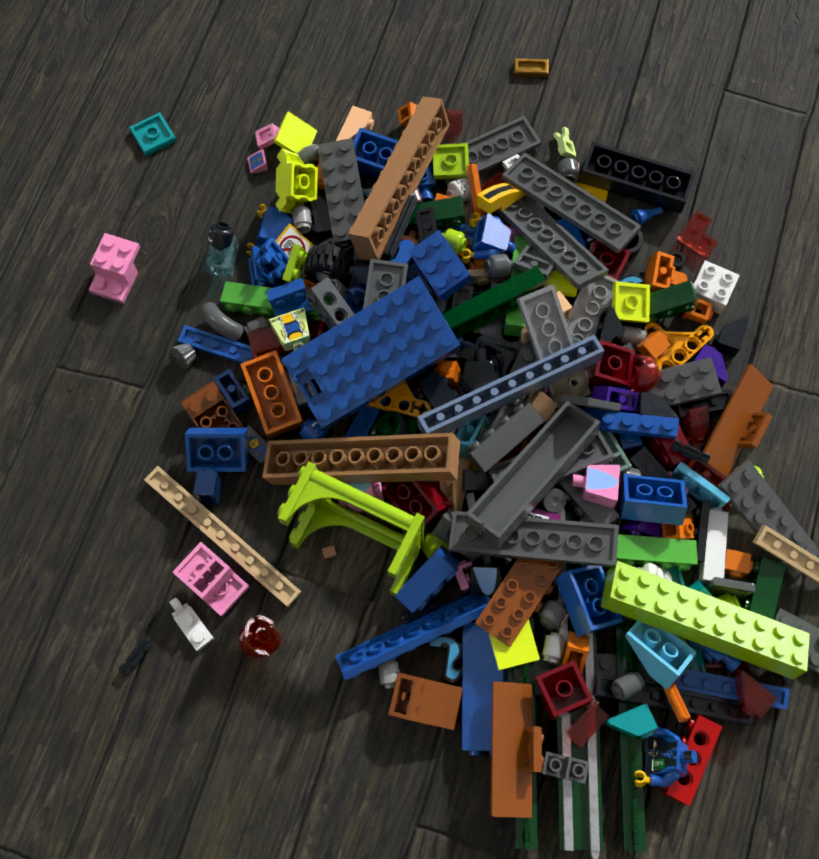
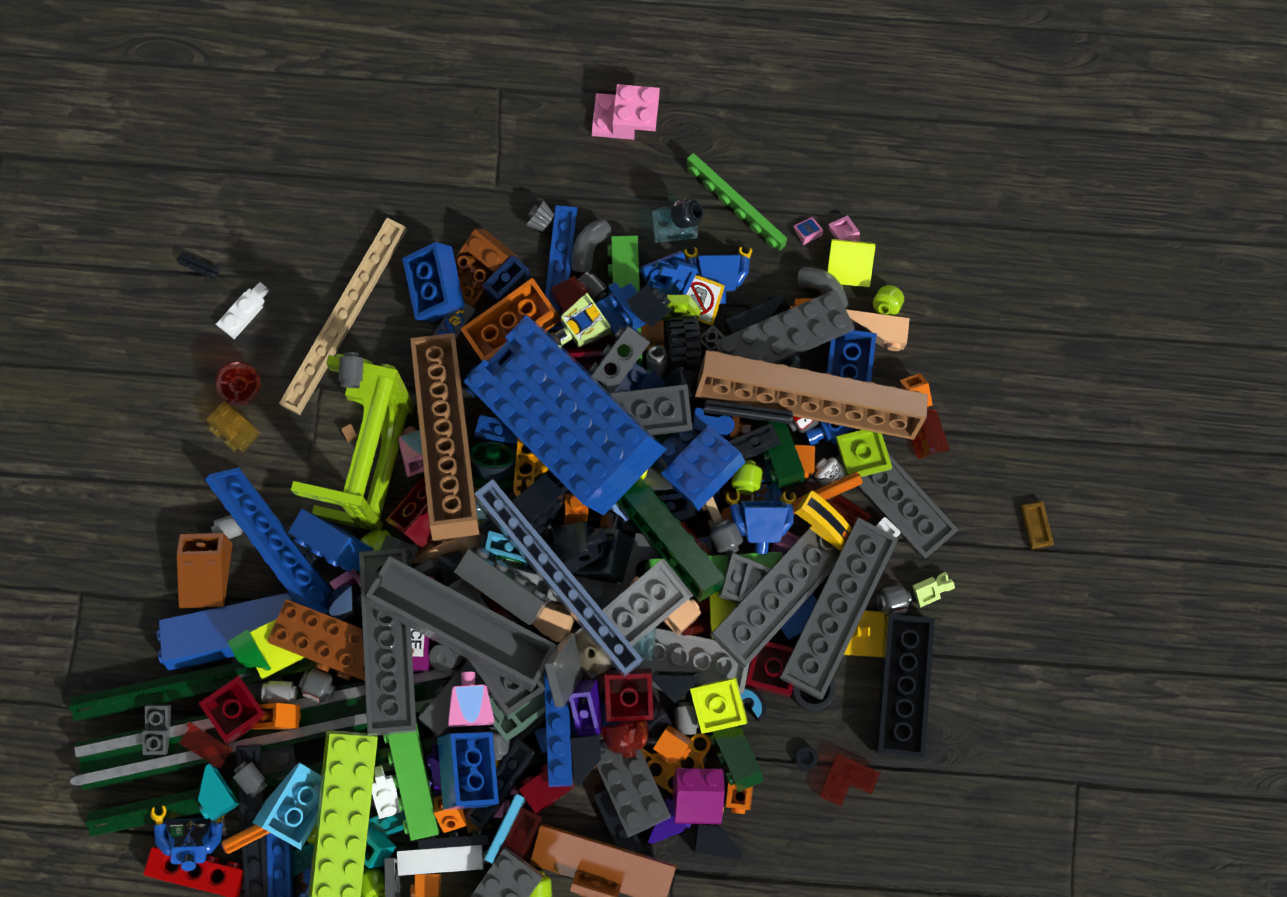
camera: 75 degrees right, 5 degrees up
teal tile [129,112,177,156] -> none
bright pink bracket [173,542,250,617] -> none
dark blue brick [193,469,224,506] -> none
neon yellow slope [276,149,318,214] -> none
light grey brick [292,205,312,234] -> none
animal [426,634,463,684] -> none
dark orange bracket [490,681,544,818] -> none
blue brick [555,565,623,638] -> none
blue cone [630,207,663,225] -> none
orange brick [644,251,687,293] -> none
black axle [671,440,711,465] -> none
clear red slope [680,406,710,444] -> none
white brick [693,260,740,314] -> none
none -> clear yellow brick [206,401,260,453]
none -> green slope [227,629,271,671]
none -> dark grey brick [339,352,363,388]
none -> black brick [626,284,673,327]
none -> magenta slope [673,768,725,824]
none -> bright green plate [687,153,787,251]
none -> lime head [873,285,904,316]

